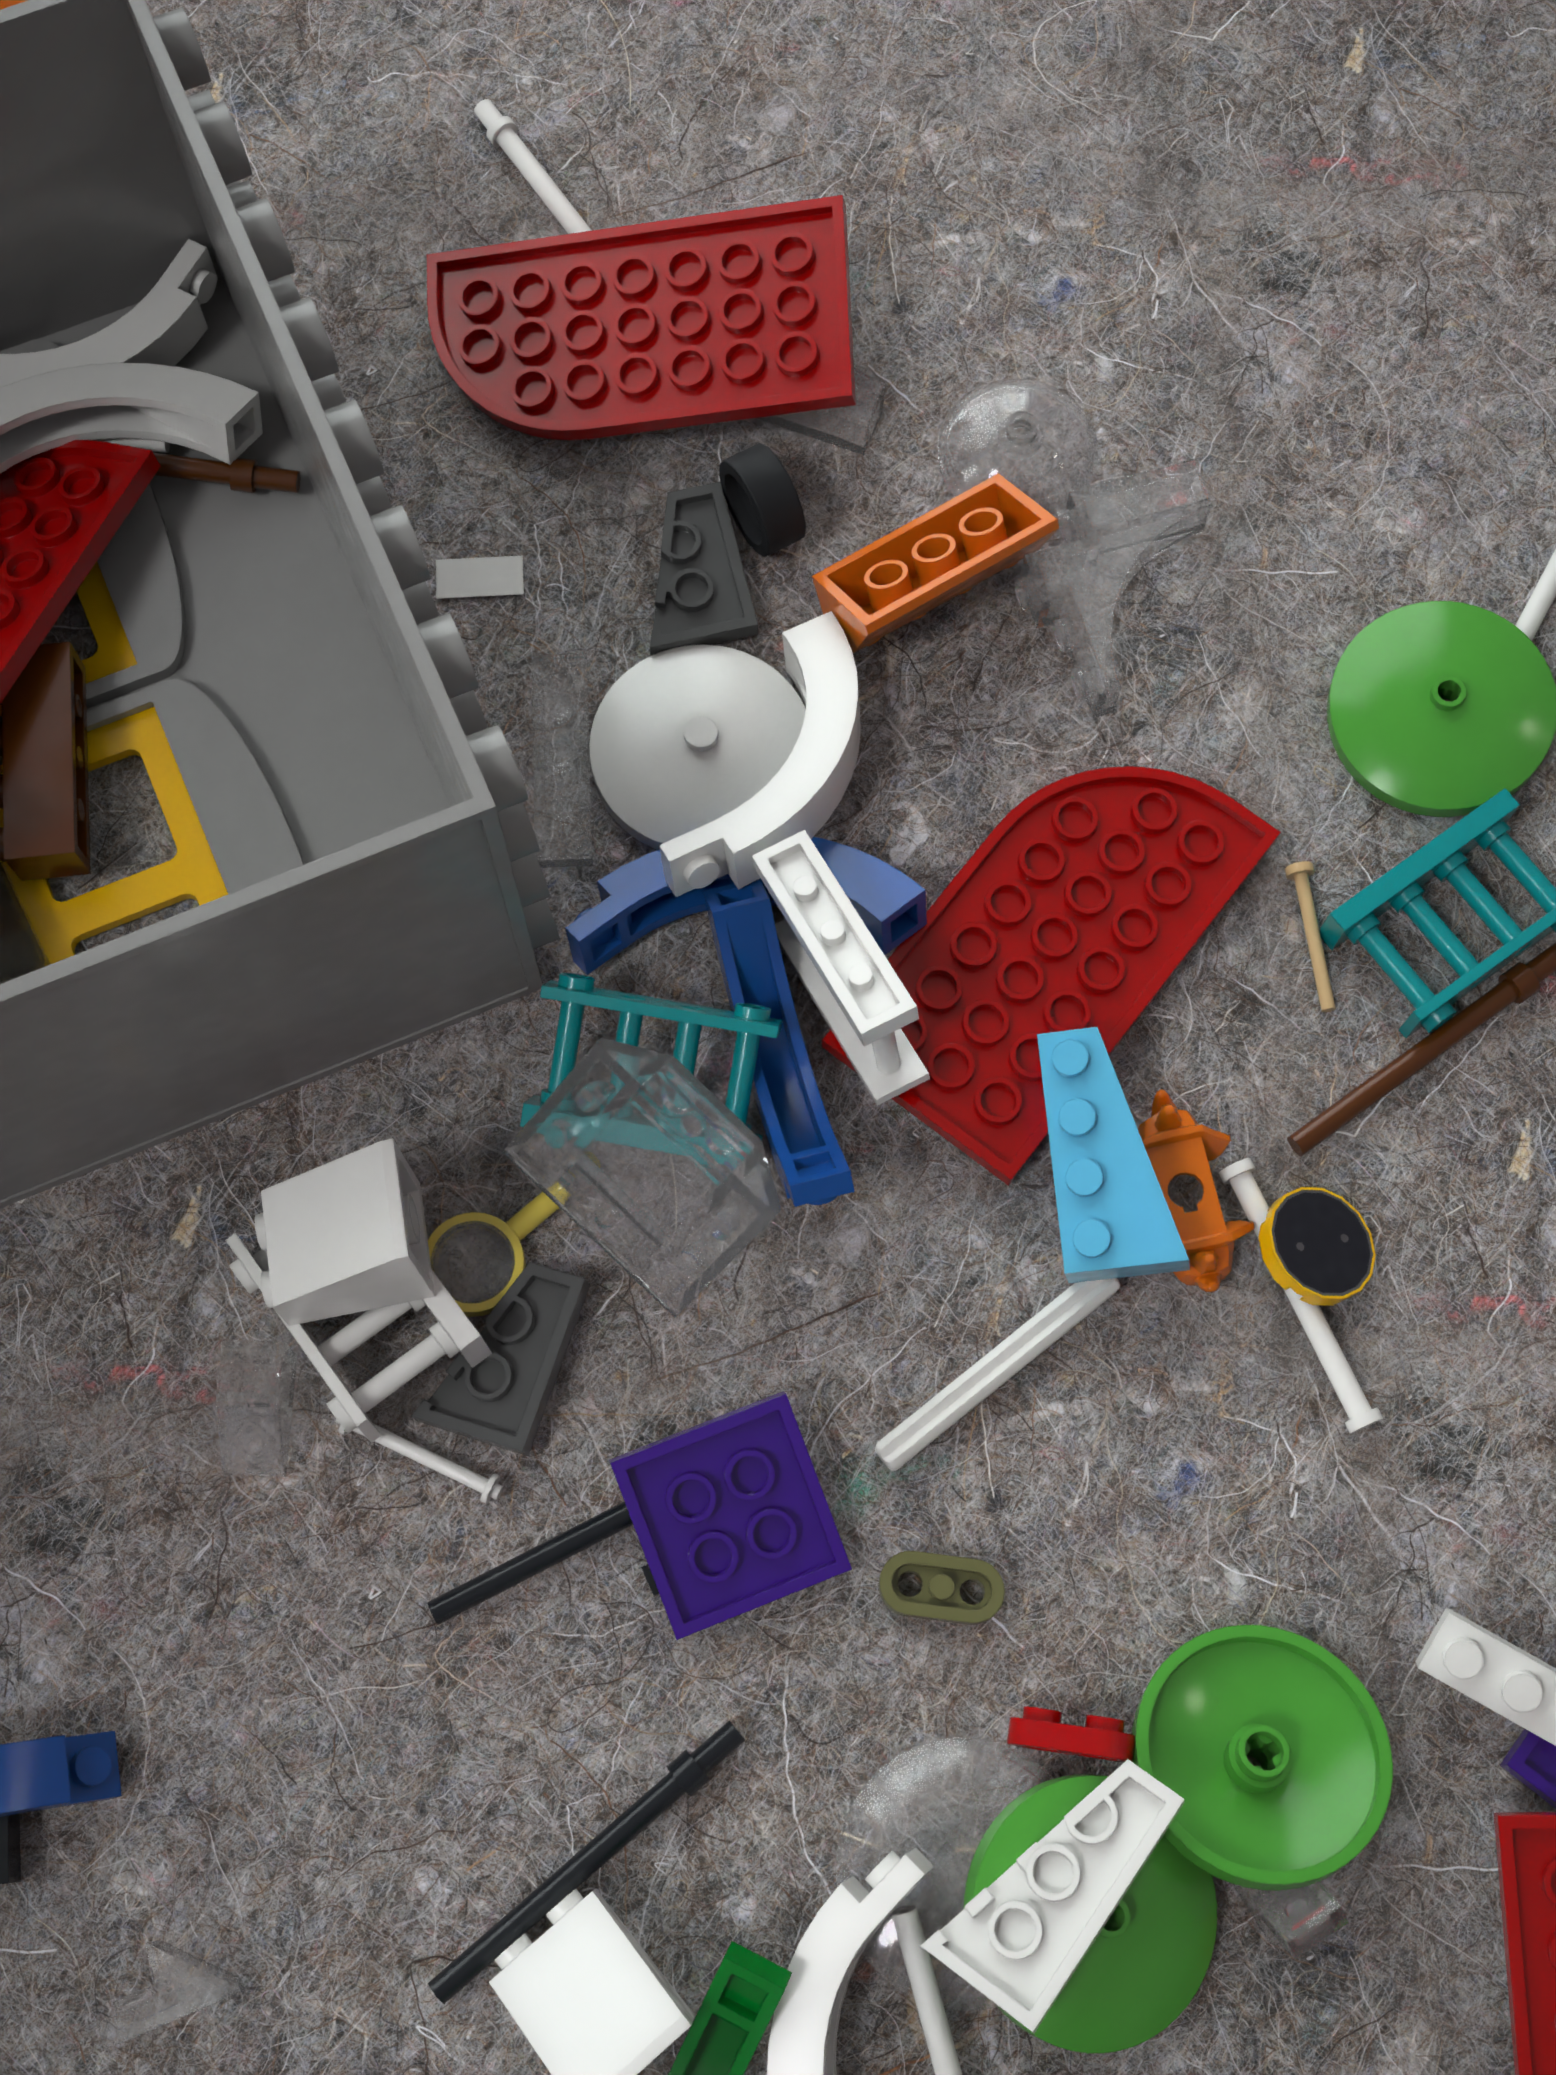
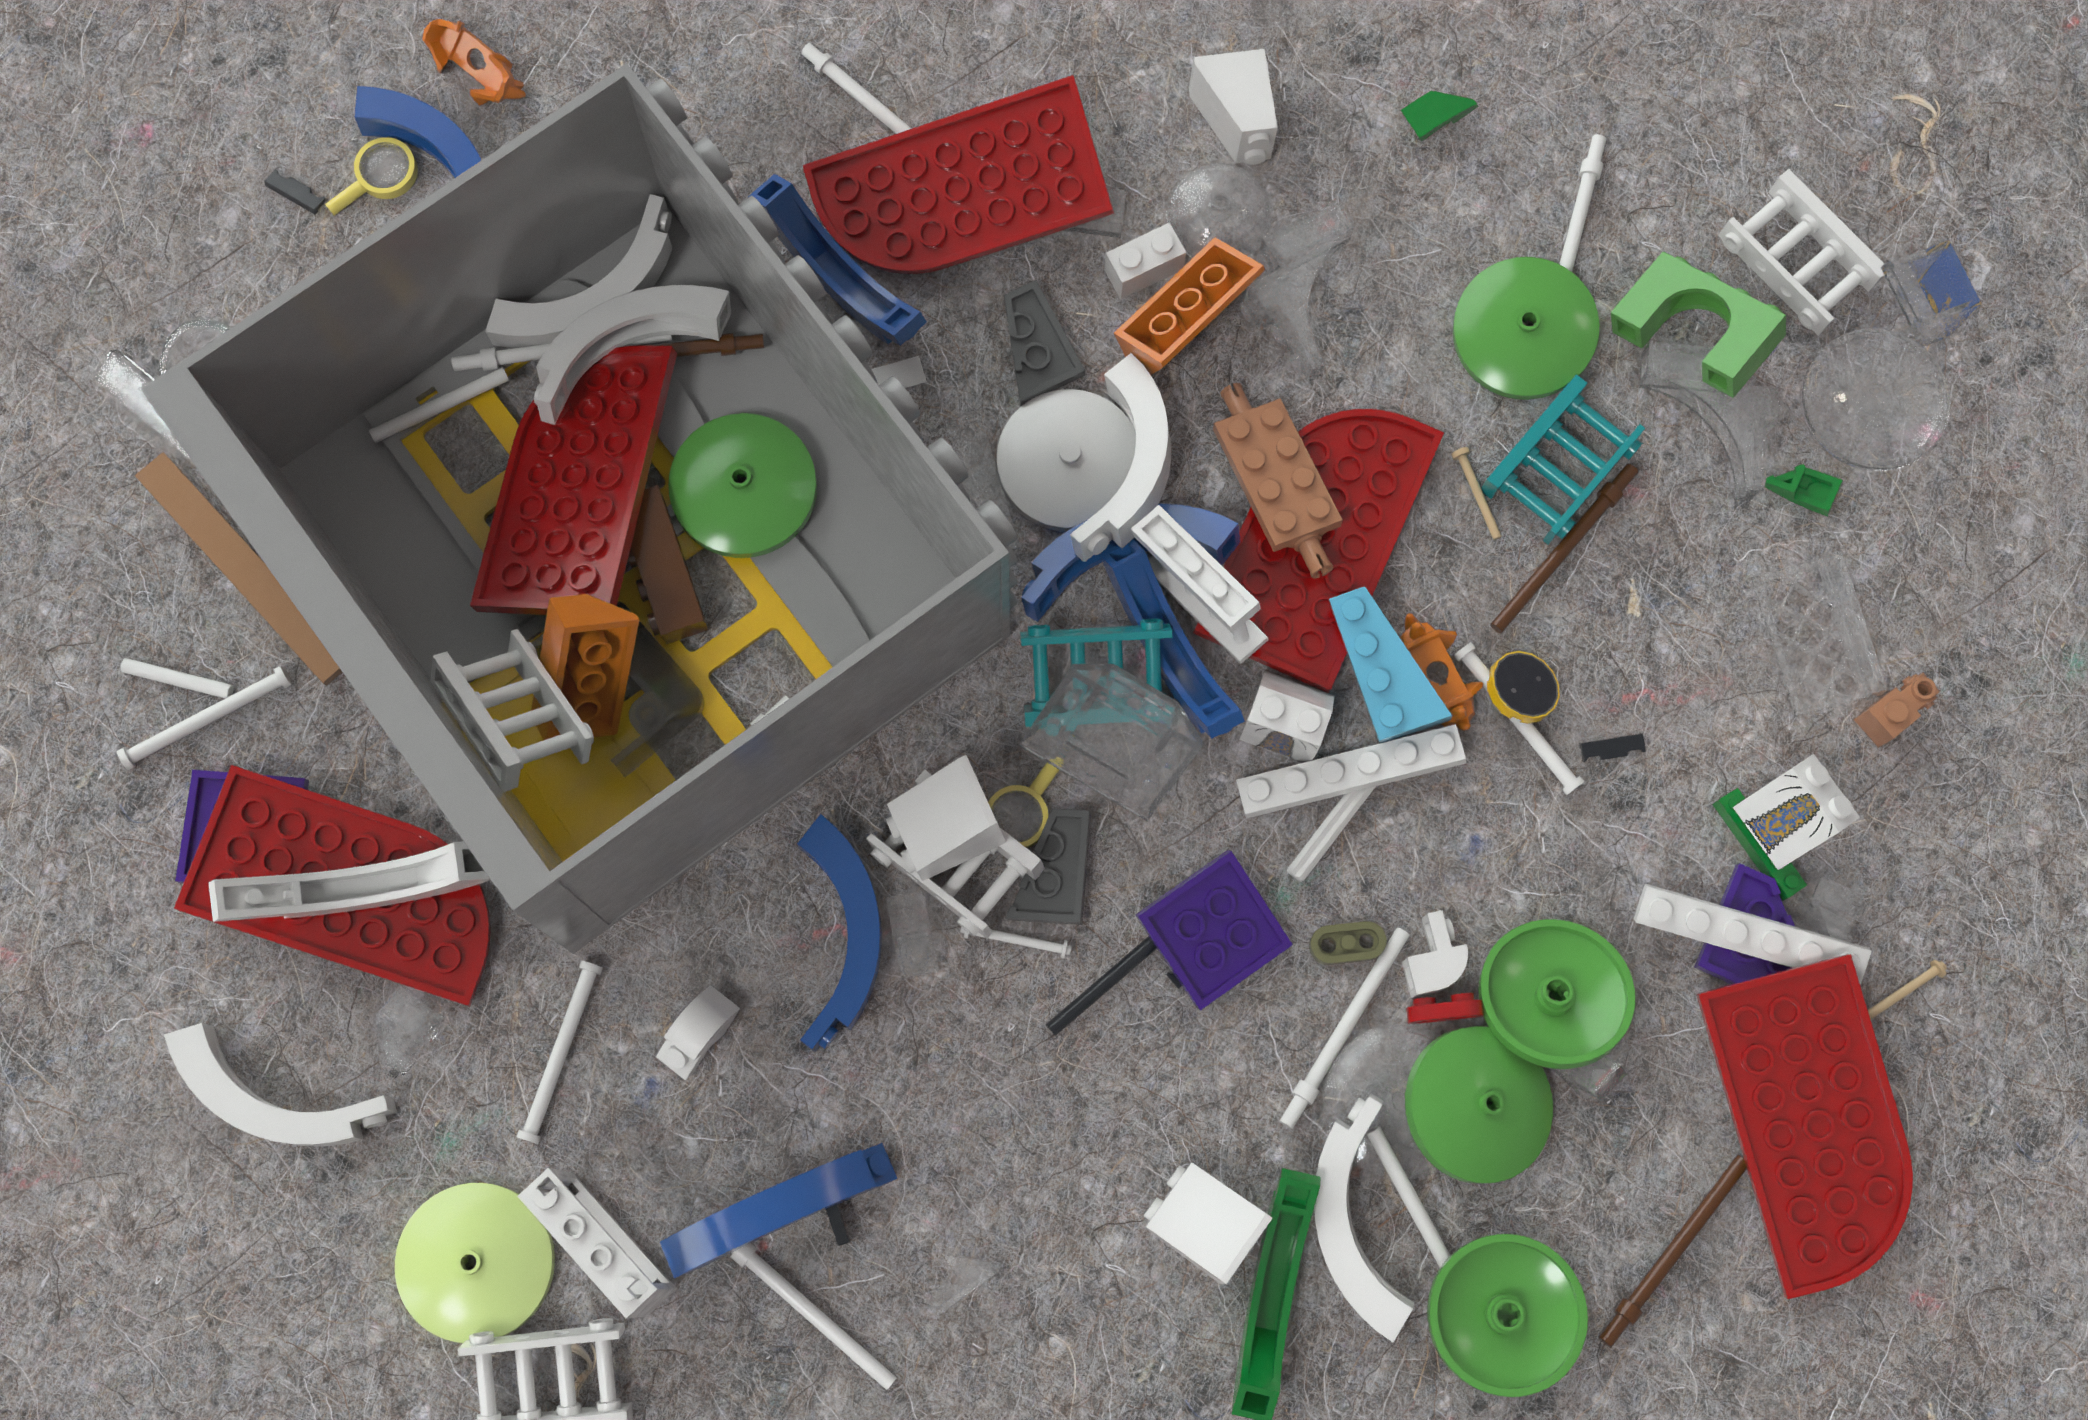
camera: 15 degrees left, 5 degrees up
black bar [428,1721,745,2004] -> none
black tyre [719,443,806,557] -> none
white wing [921,1759,1185,2033] -> none
none -> bright green dish [668,413,817,558]
none -> blue arch [748,174,927,346]
none -> blue arch [797,814,882,1052]
none -> white piece [1104,222,1186,299]
none -> white slope [1189,49,1278,165]
none -> nougat plate [1213,383,1343,578]
none -> white plate [1236,724,1466,819]
none -> white slope [1239,670,1334,763]
none -> white bar [1279,927,1410,1129]
none -> green slope [1401,90,1479,142]
none -> white brick [1402,910,1468,999]
none -> black piece [1579,733,1646,762]

